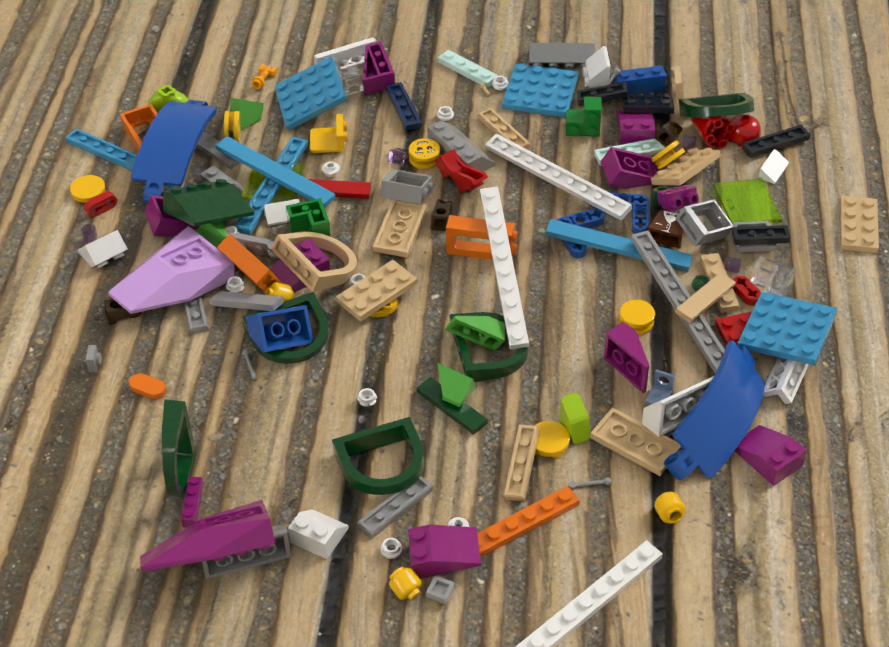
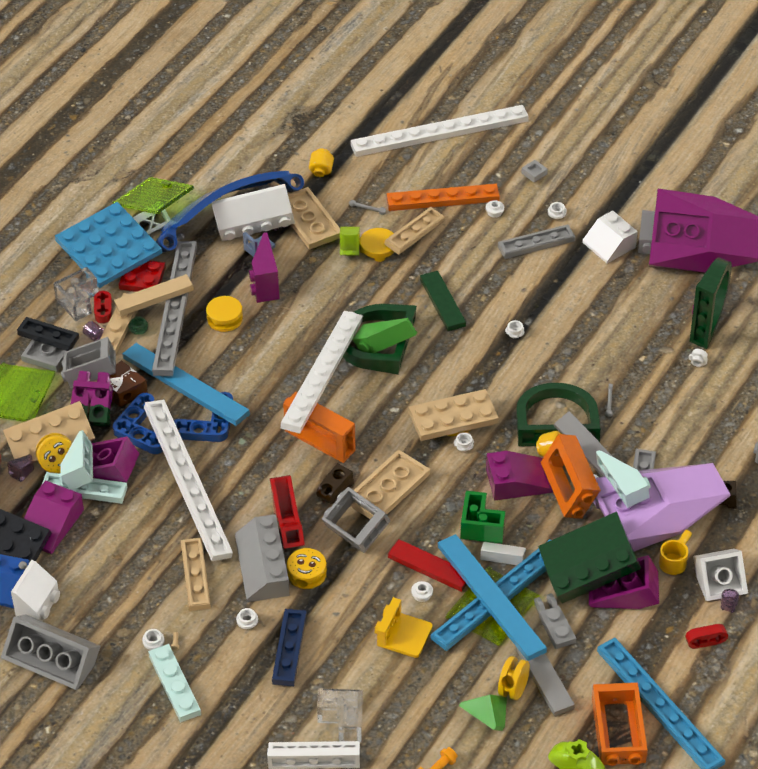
camera: 155 degrees left, 0 degrees up
yellow tile [70,175,106,203] -> none
orange tile [129,373,166,399] -> none
blue panel [131,100,217,204] -> none
light grey hinge [233,233,280,261] -> none
blue slope [246,305,314,352] -> none
tan window [272,232,357,292] -> none
dark azure plate [274,56,347,131] -> none
dark green window [332,417,424,495] -> none
magenta wedge [362,41,395,95] -> none
clear purple slope [388,147,409,166] -> none
yellow head [389,566,422,600] -> none
magenta slope [408,525,481,579] -> none
bright green slope [437,363,477,407] -> none
dark azure plate [502,63,579,118] -> none
green brick [566,97,602,137] -> none
black plate [577,82,628,106] -> none
dark brown leg [654,121,683,147] -> none
magenta slope [735,425,807,486] -> none
none -> light aqua slope [59,430,93,490]
none -> clear neon green piece [112,177,194,214]
none -> light aqua slope [596,450,651,508]
none -> yellow piece [659,530,692,575]

